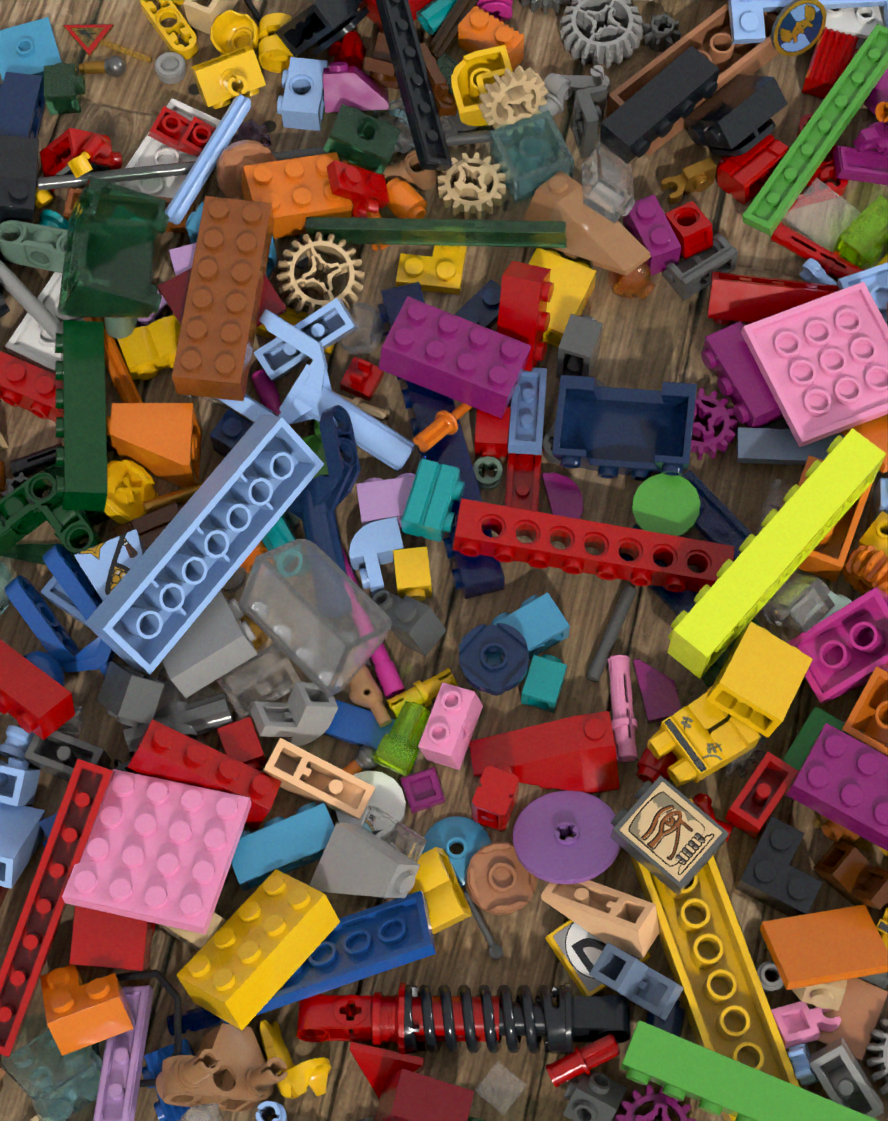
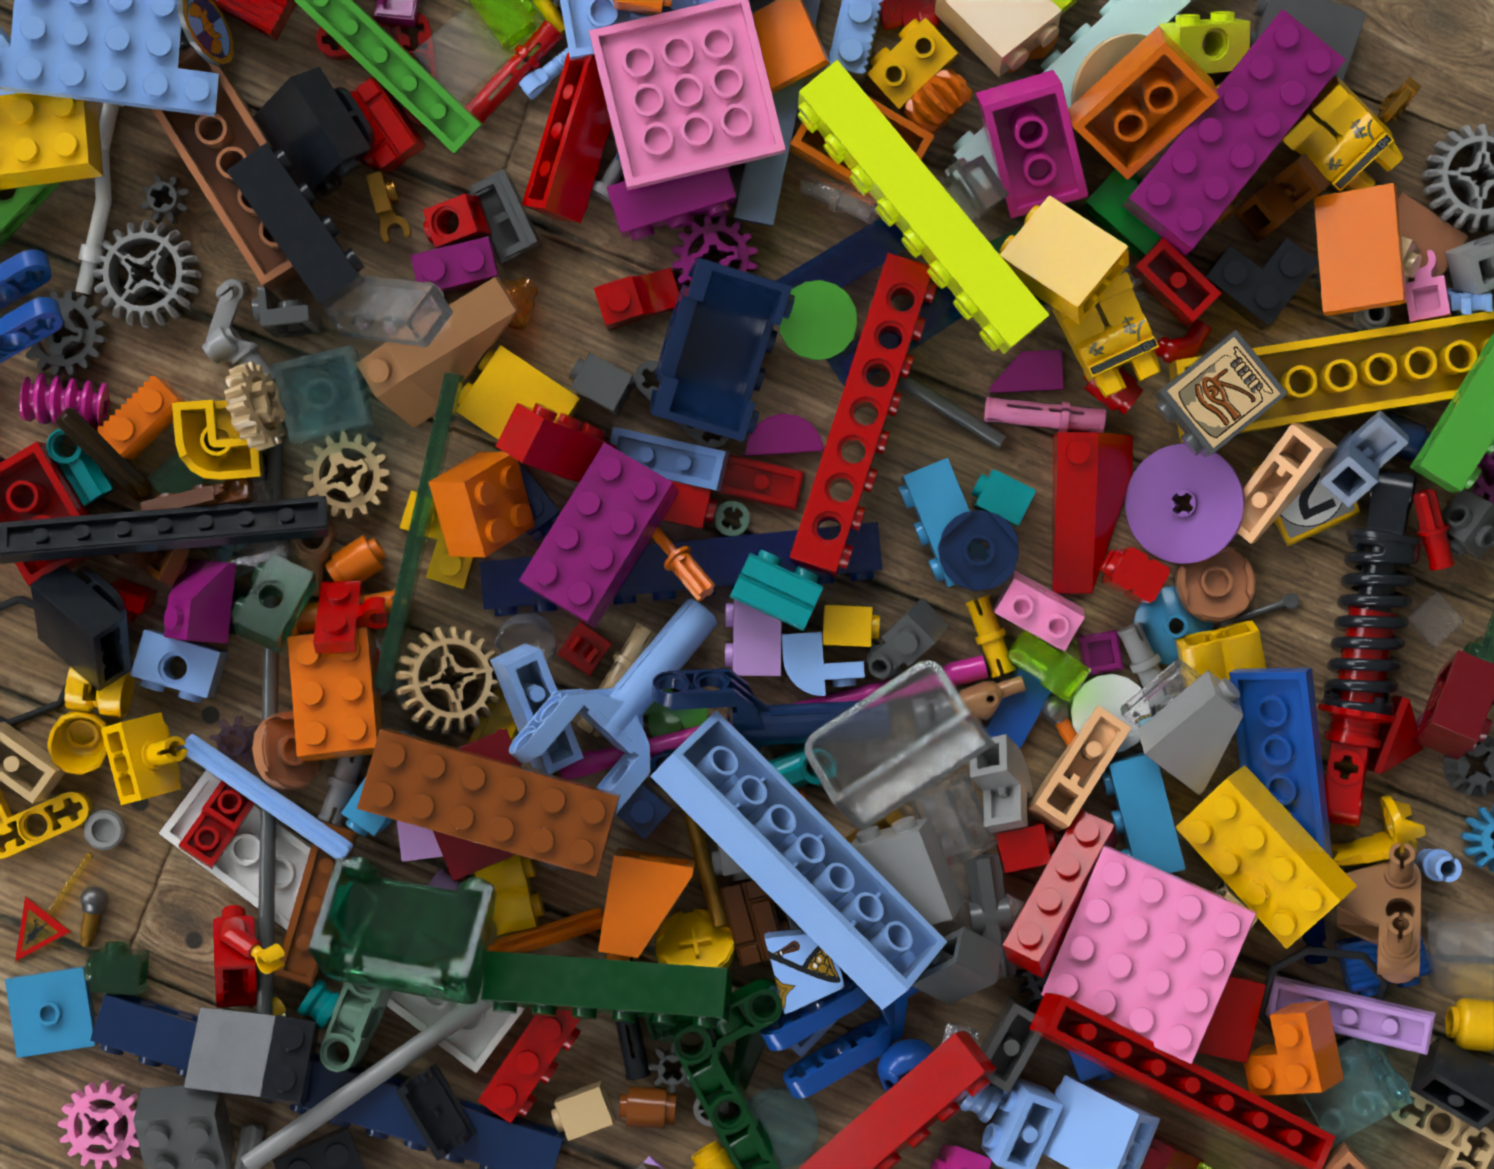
camera: 85 degrees left, 20 degrees up
none -> orange brick [428,452,535,558]
none -> red arch [594,267,679,331]
none -> light grey pin [1117,622,1173,705]

